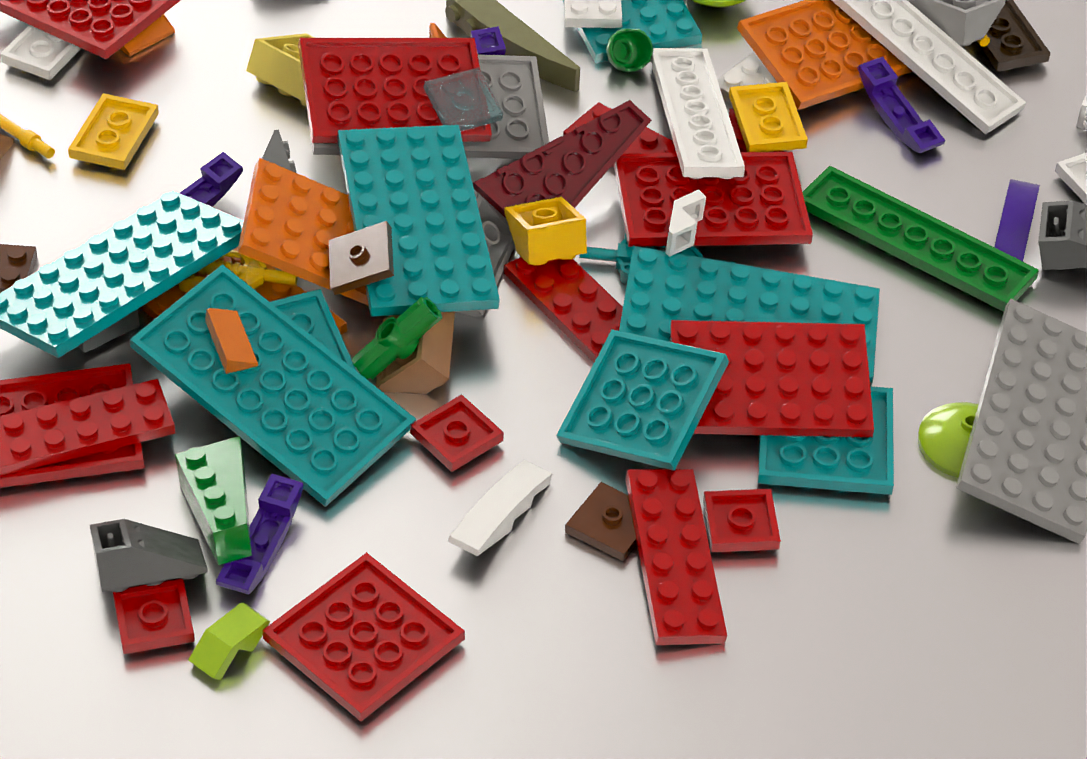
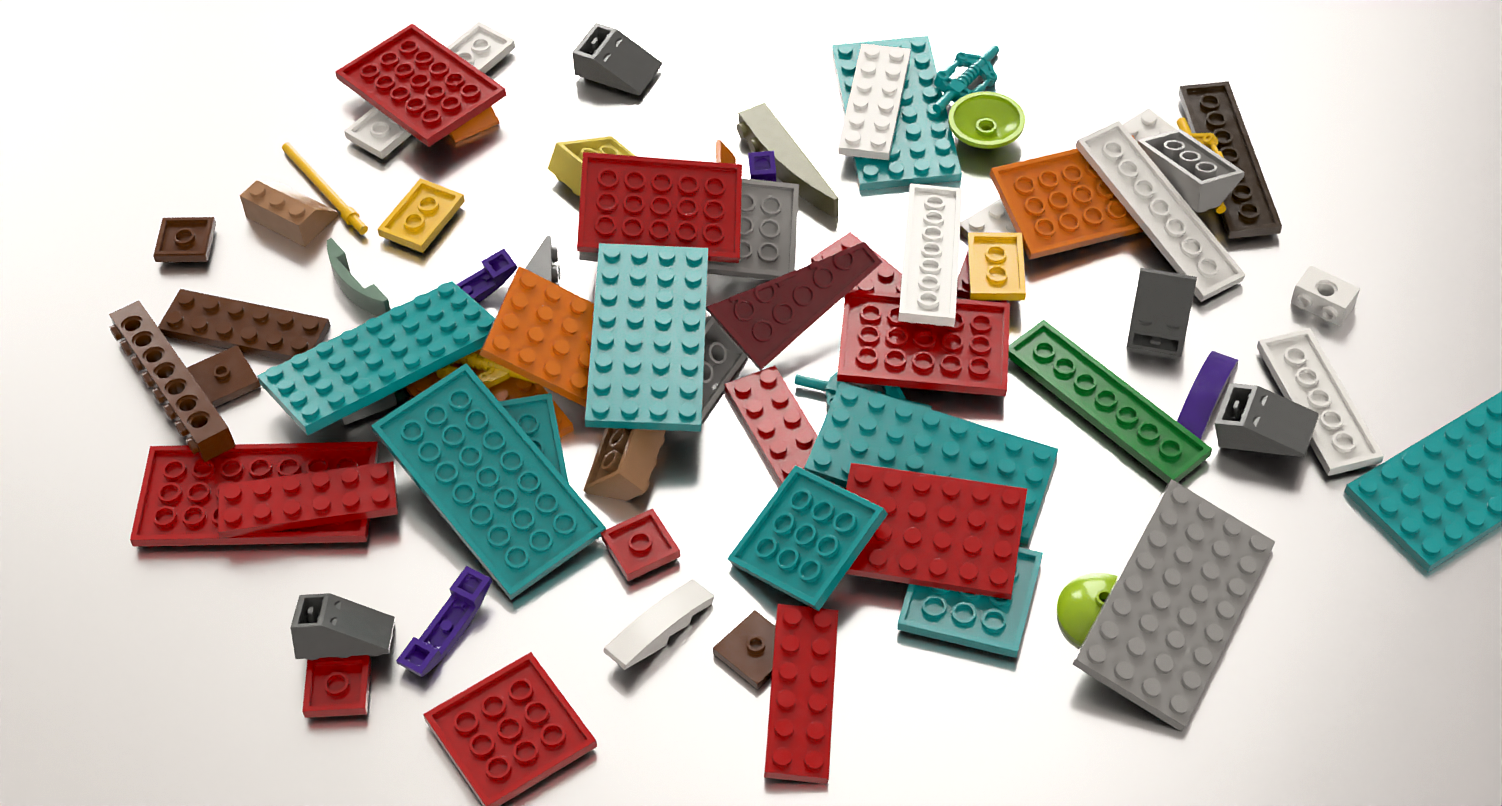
camera: 15 degrees right, 5 degrees up
wedge [175,436,252,565] -> none
lime slope [188,602,271,680] -> none
orange slope [206,308,258,374] -> none
plate [329,221,394,295] -> none
green piece [352,297,442,380] -> none
clear light blue tile [423,68,504,132] -> none
yellow slope [504,197,587,265] -> none
green hair [606,29,653,72] -> none
white slope [665,190,706,257] -> none
red plate [703,489,781,552] -> none
dark purple slope [858,57,946,153] -> none
none -> sand green slope [327,238,391,316]
none -> dark grey slope [1126,267,1197,356]

